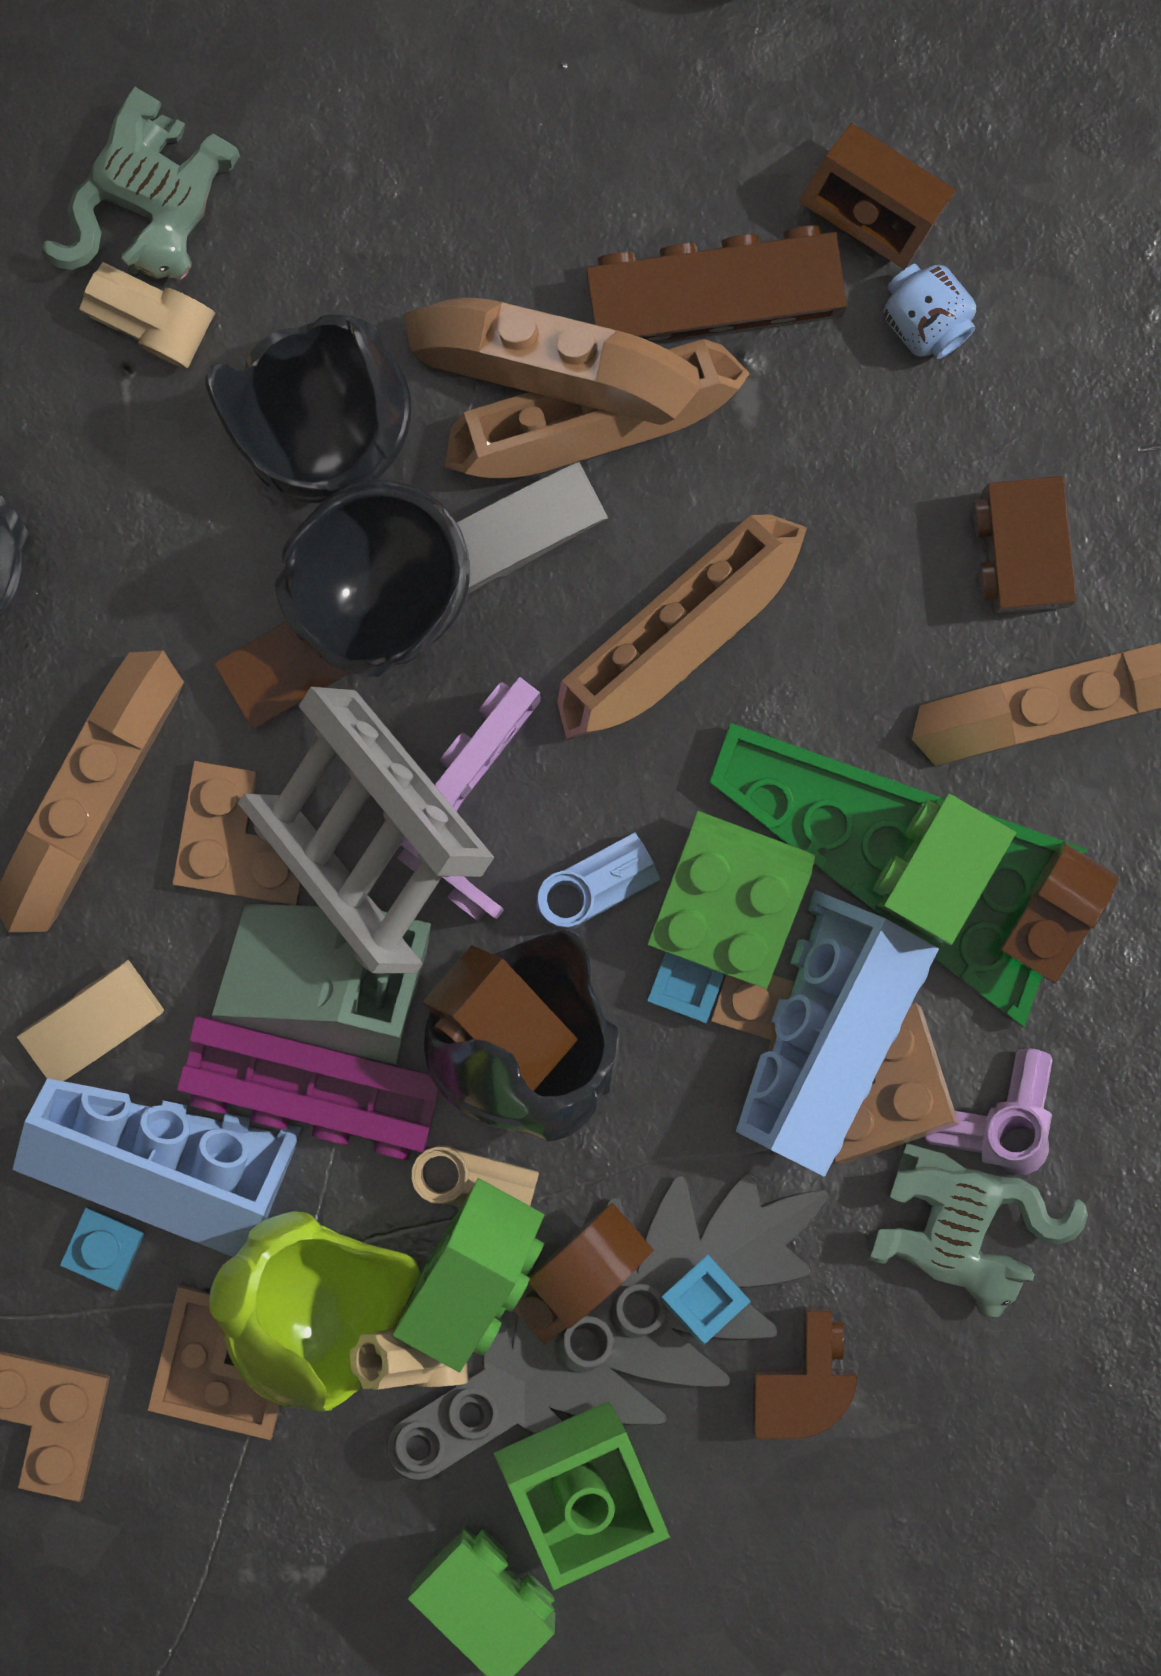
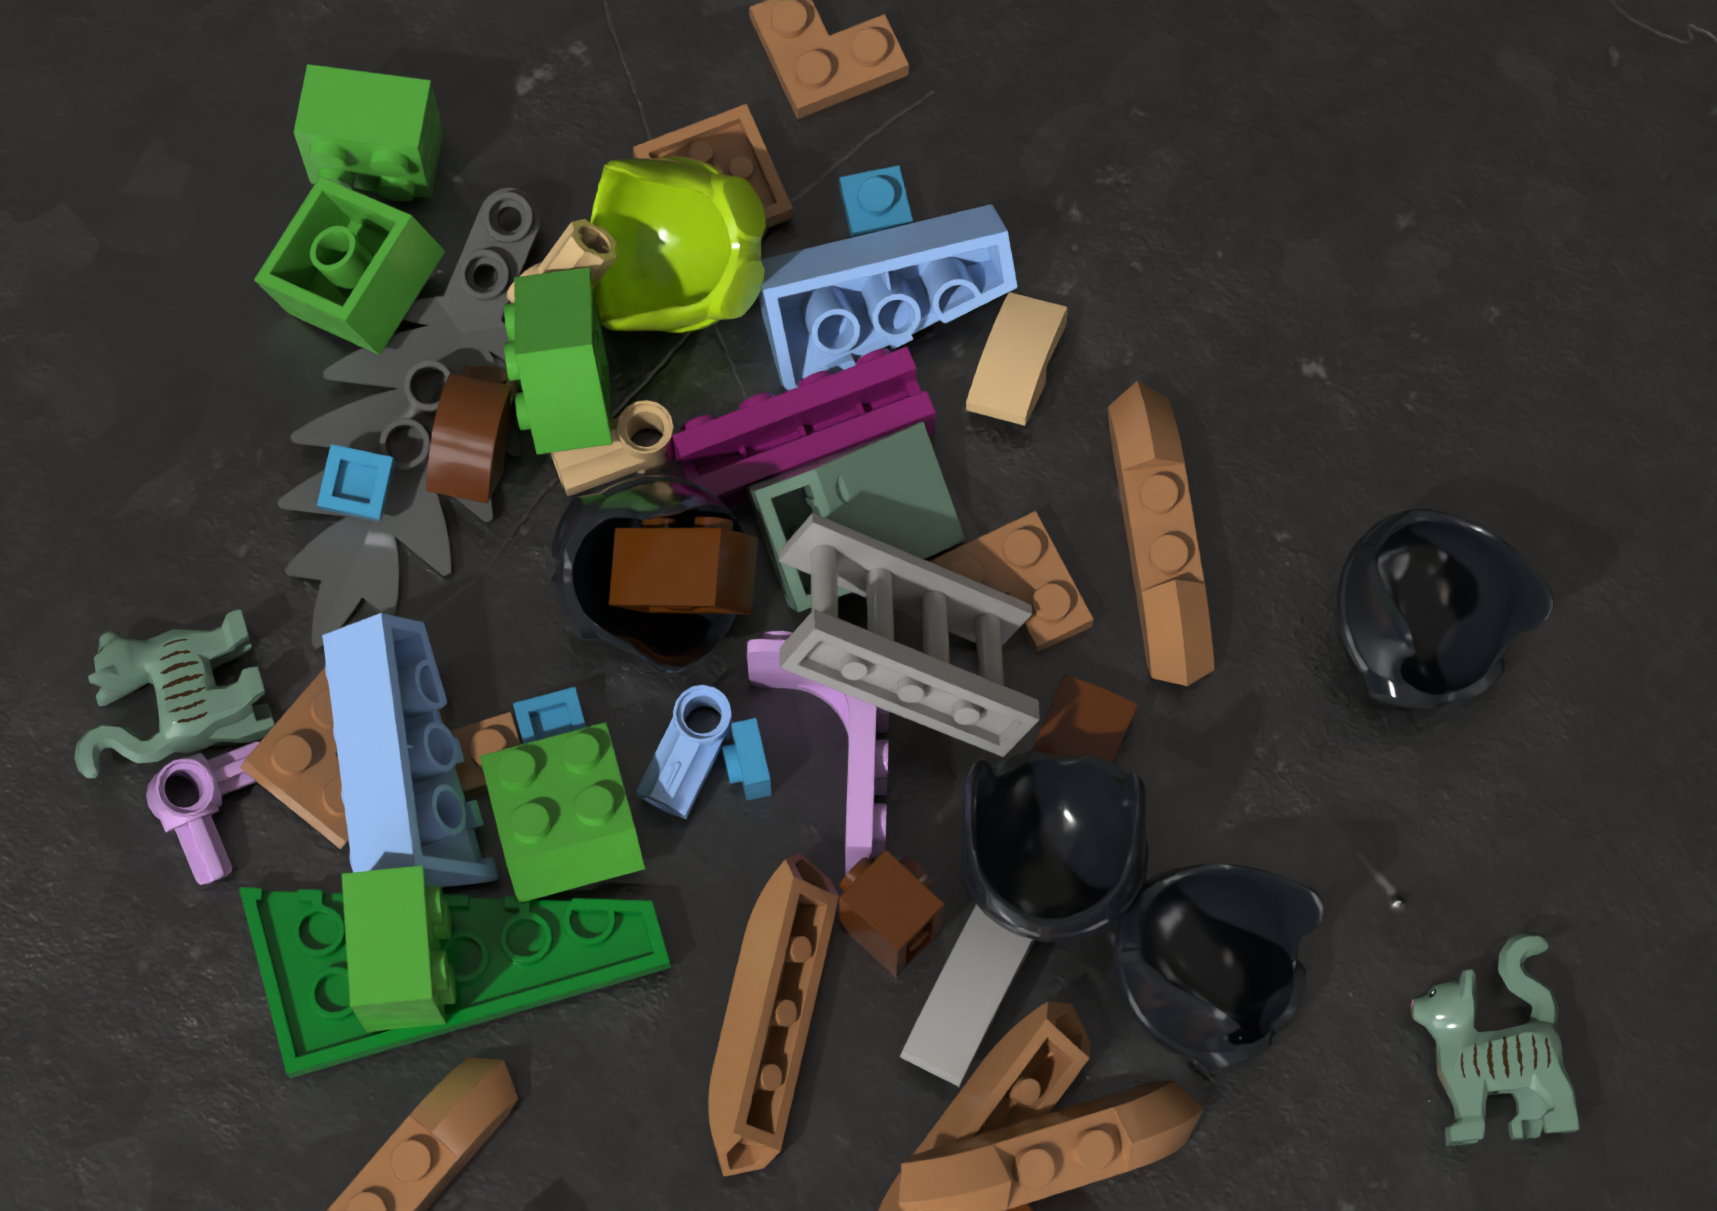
camera: 145 degrees right, 15 degrees down
tan piece [79,262,215,369] -> none
reddish brown brick [753,1306,857,1439] -> none
reddish brown brick [999,842,1119,984] -> none
none -> dark azure plate [722,718,771,801]
none -> reddish brown brick [839,850,944,978]

